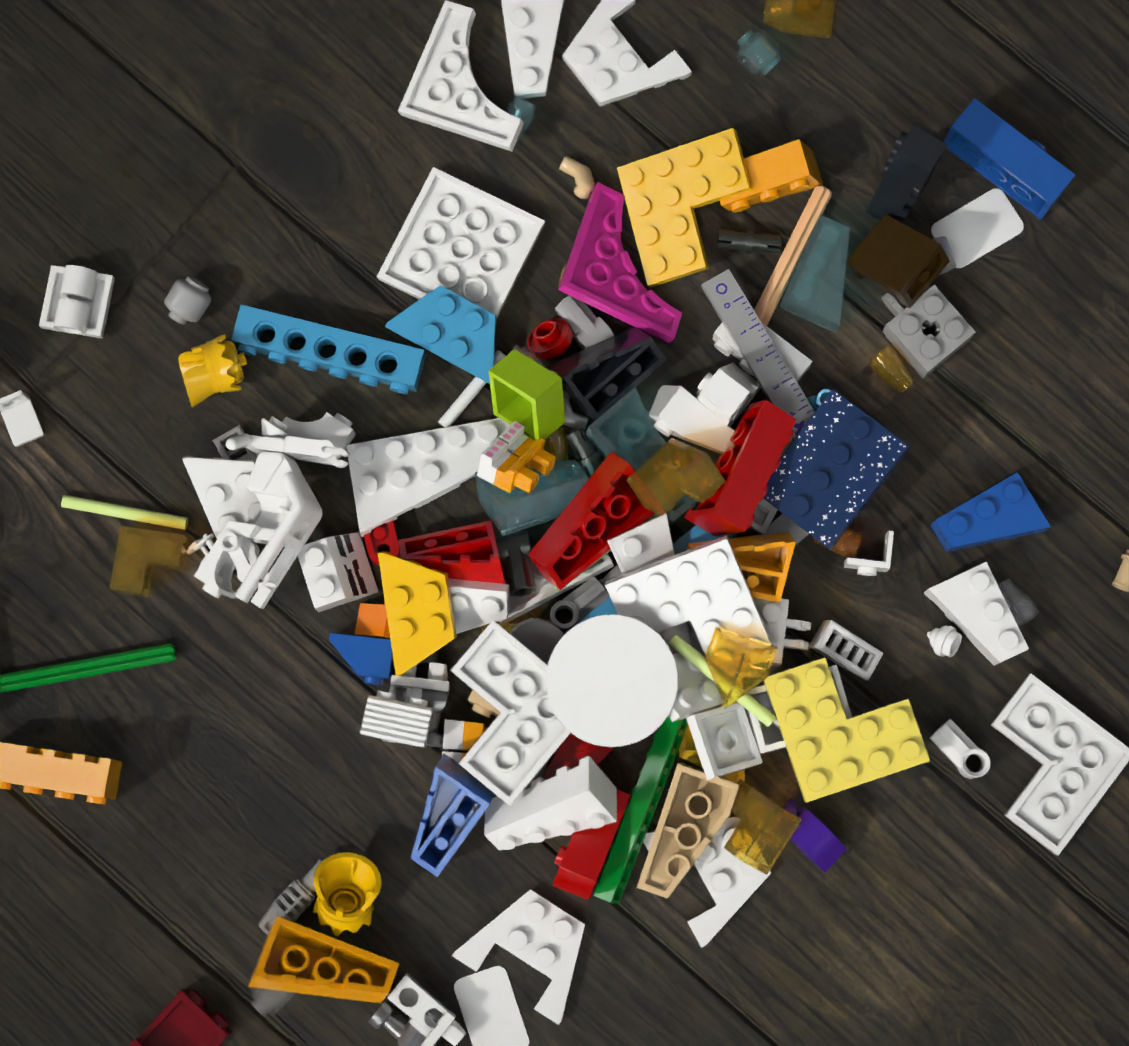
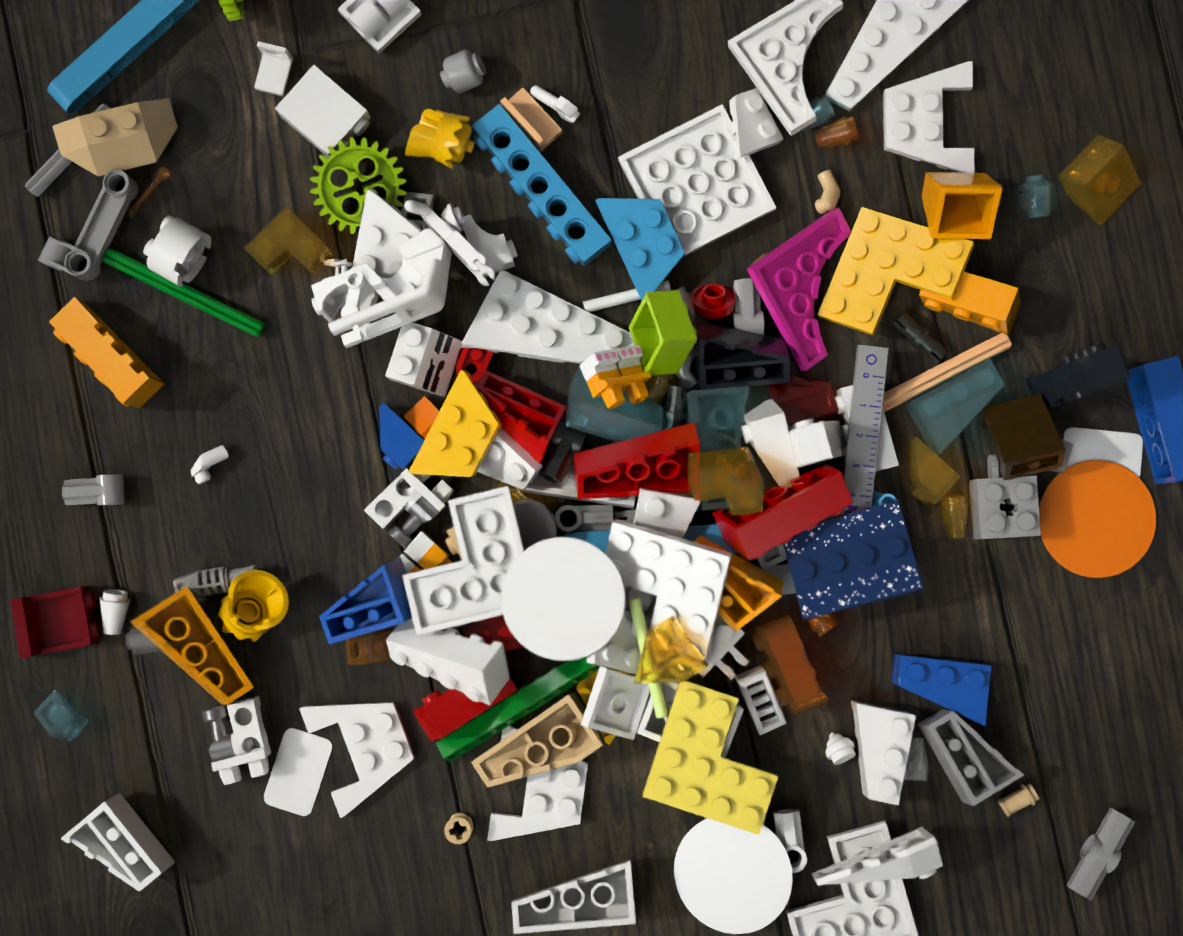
camera: 35 degrees right, 5 degrees up
yellowish green bar [61,495,188,530] -> none
white brick [360,691,434,748] -> none
clear yellow brick [724,779,802,875] -> none
dark purple brick [770,798,847,873] -> none
white bracket [844,531,894,576] -> none
none -> light grey piece [62,474,125,506]
none -> white cone [99,589,130,635]
none -> white brick [143,215,211,287]
none -> white arm [191,445,229,484]
none -> white brick [275,65,371,157]
none -> lime gear [310,137,406,234]
none -> clear orange bracket [346,631,393,665]
none -> tan bush [445,812,473,844]
none -> light nougat panel [500,88,562,152]
none -> white wedge [512,859,636,934]
none -> white bar [530,85,580,123]
none -> white sticker [674,818,793,934]
none -> white wing [729,88,784,160]
none -> clear orange wedge [751,613,828,715]
none -> clear red wing [767,377,839,427]
none -> white wedge [812,827,943,885]
none -> clear orange cone [814,116,859,149]
none -> clear yellow slope [907,437,961,504]
none -> light grey wedge [918,709,1024,806]
none -> light orange slope [922,172,1002,239]
none -> orange sticker [1039,460,1156,578]

